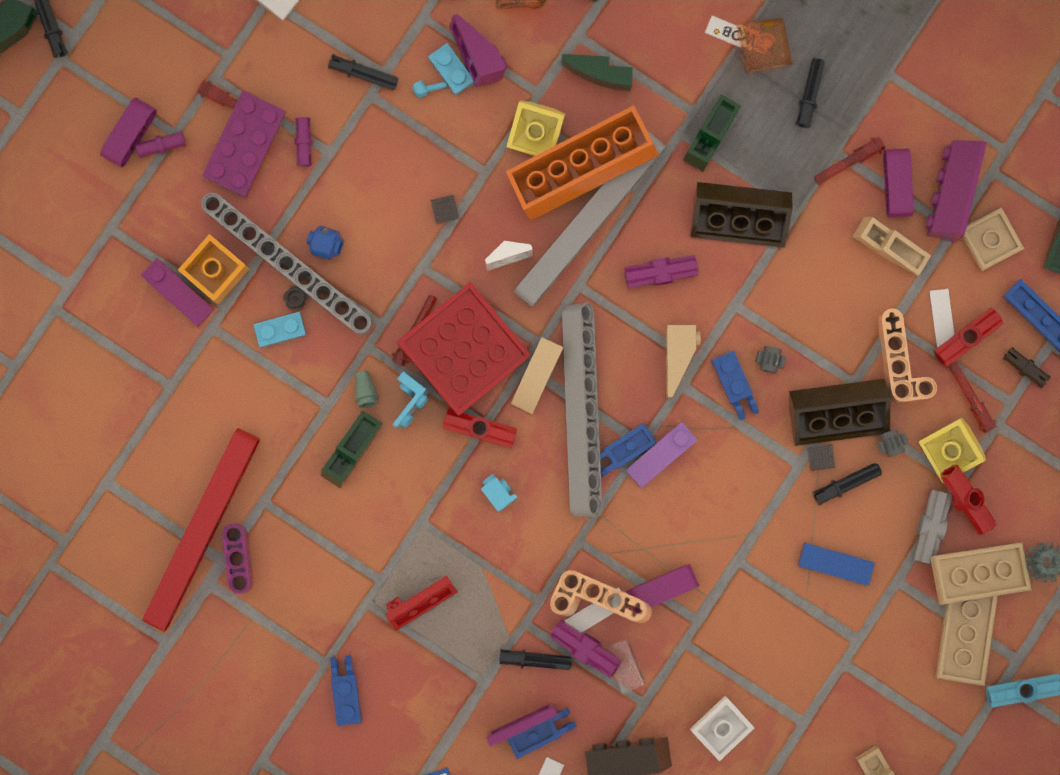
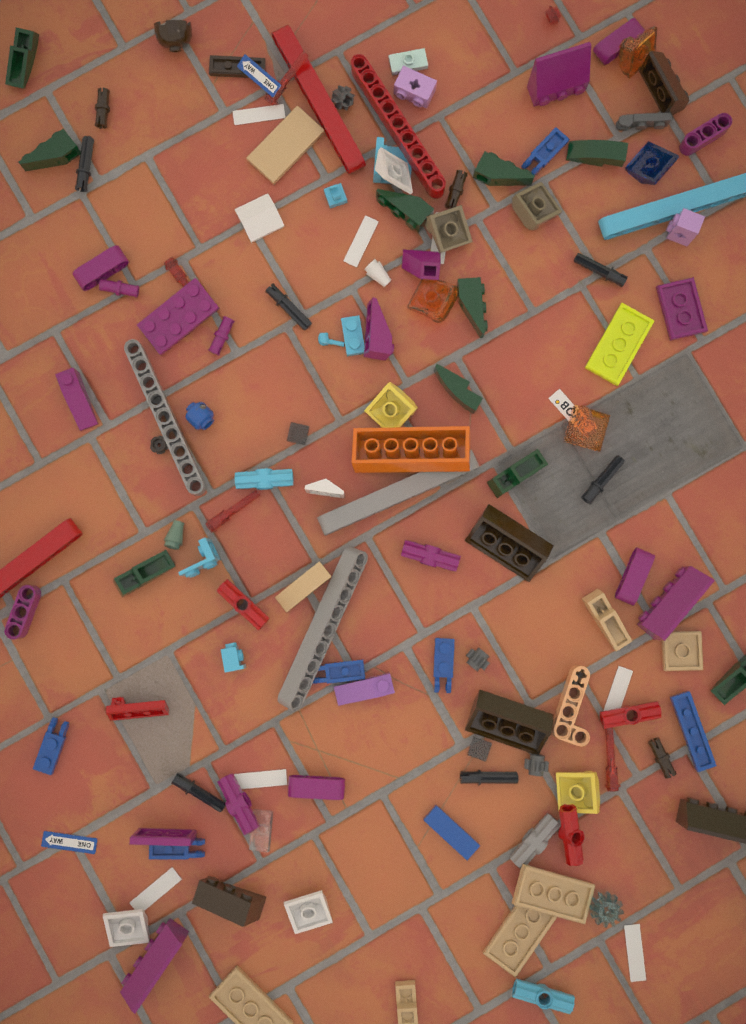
camera: 20 degrees right, 0 degrees up
light orange brick [178,234,250,305] -> none
medium azure plate [253,312,307,348] -> none
red plate [396,282,531,416] -> none
light nougat beam [550,570,652,623] -> none
tan slope [666,325,701,399] -> none
clear red pin [813,137,886,185] -> none
none -> medium azure piece [235,469,294,490]

